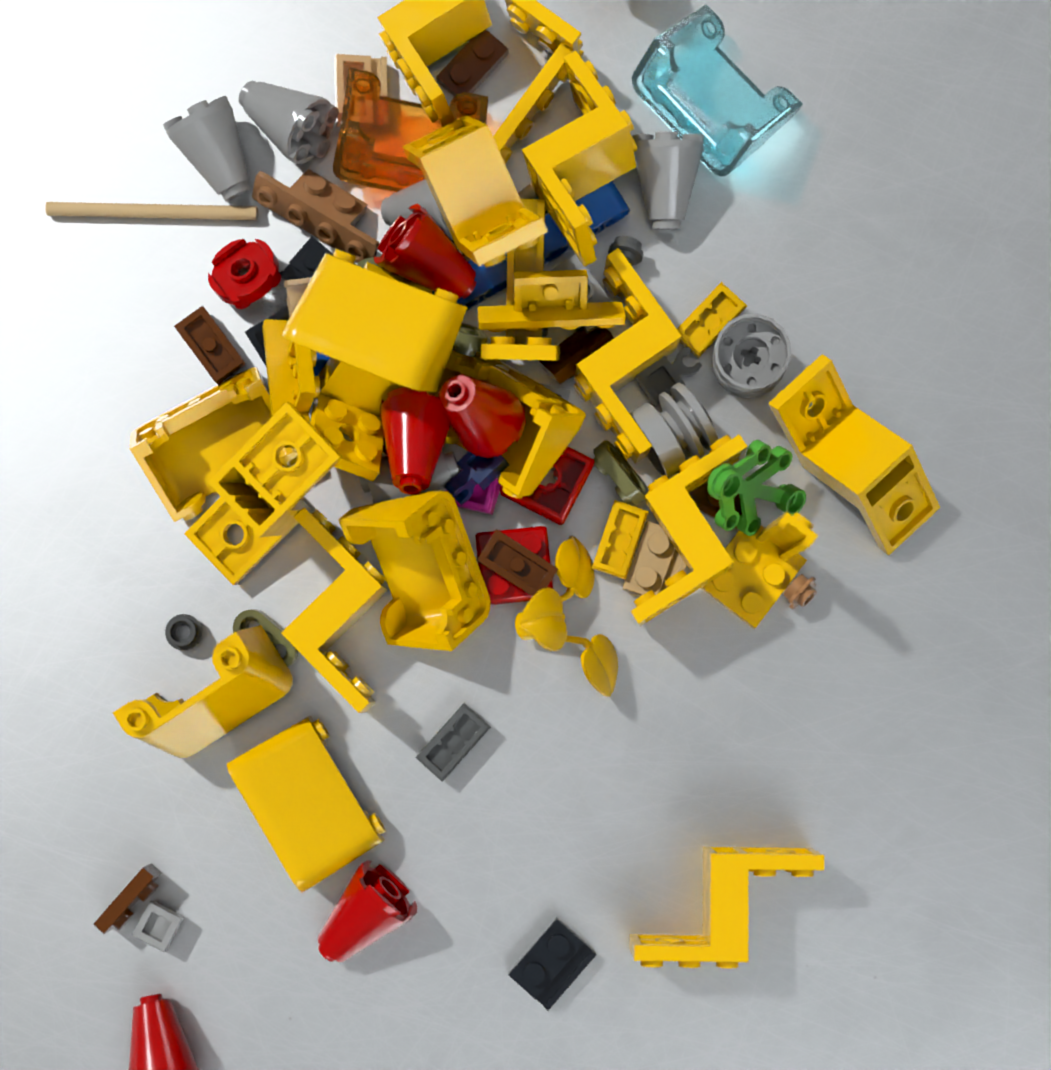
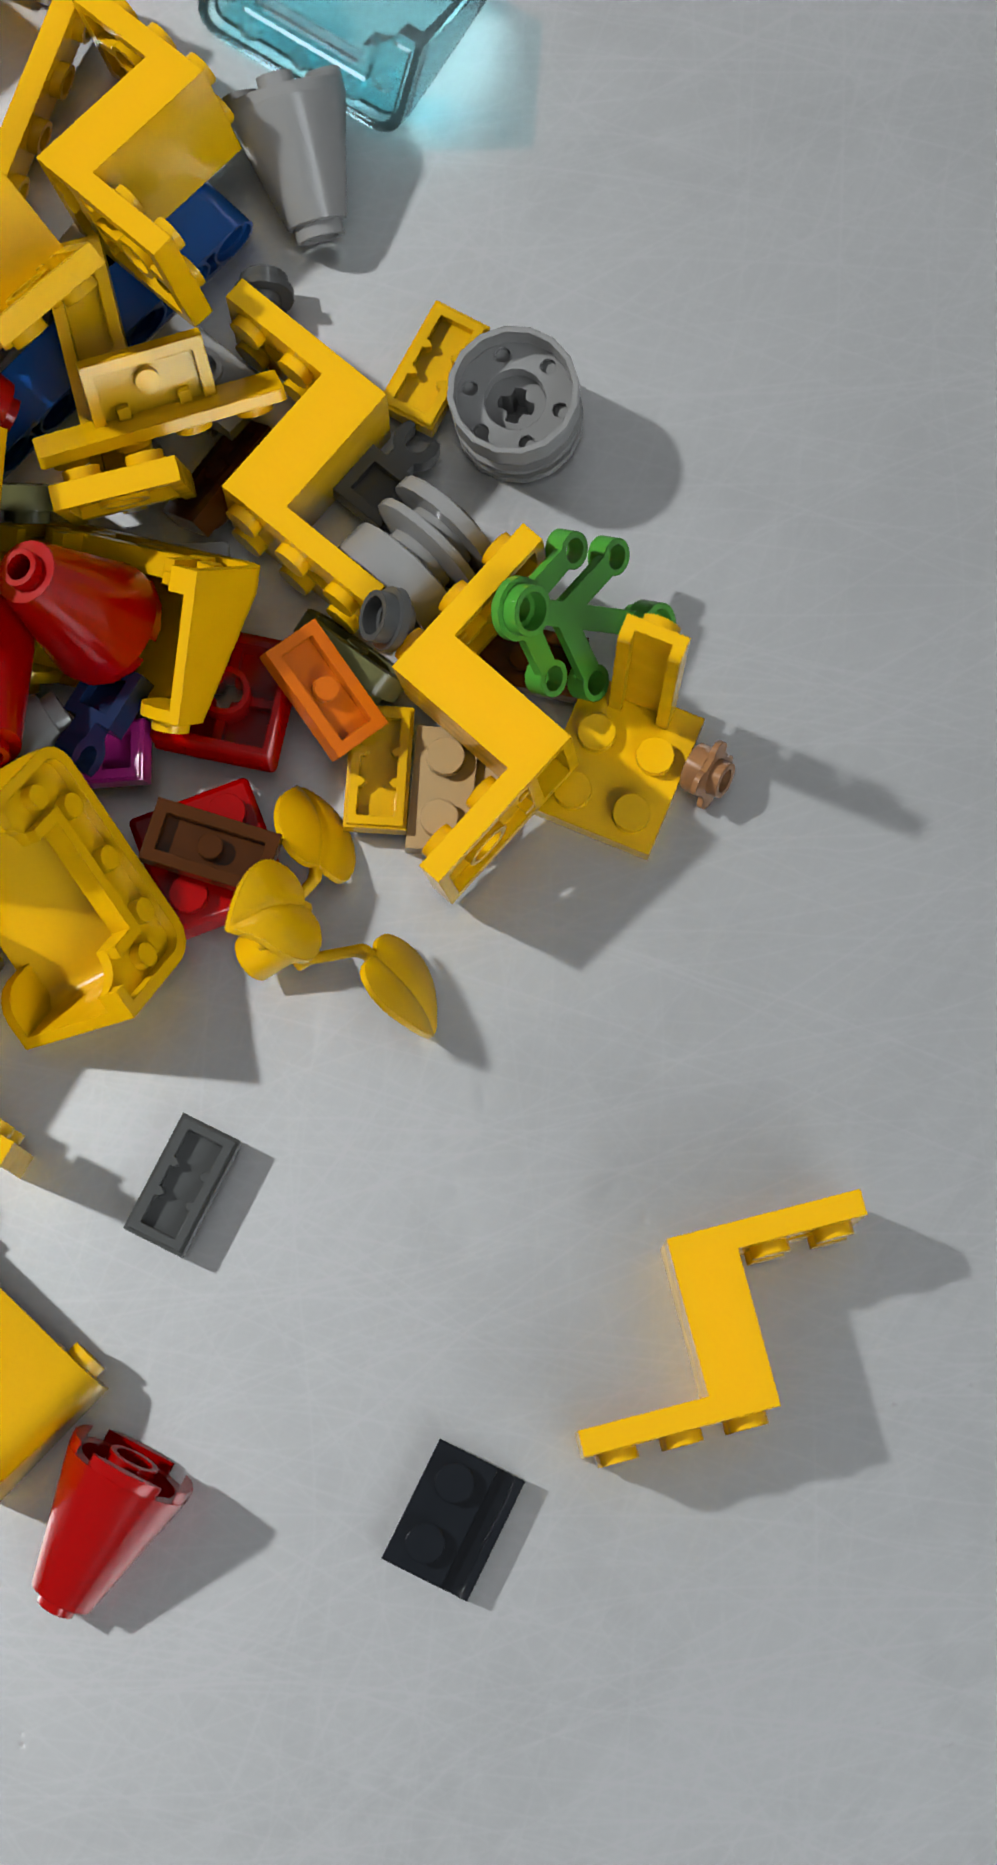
camera: 15 degrees left, 5 degrees down
yellow bracket [768,354,940,555] -> none
none -> orange plate [259,618,388,762]
none -> dark grey plate [359,586,416,652]

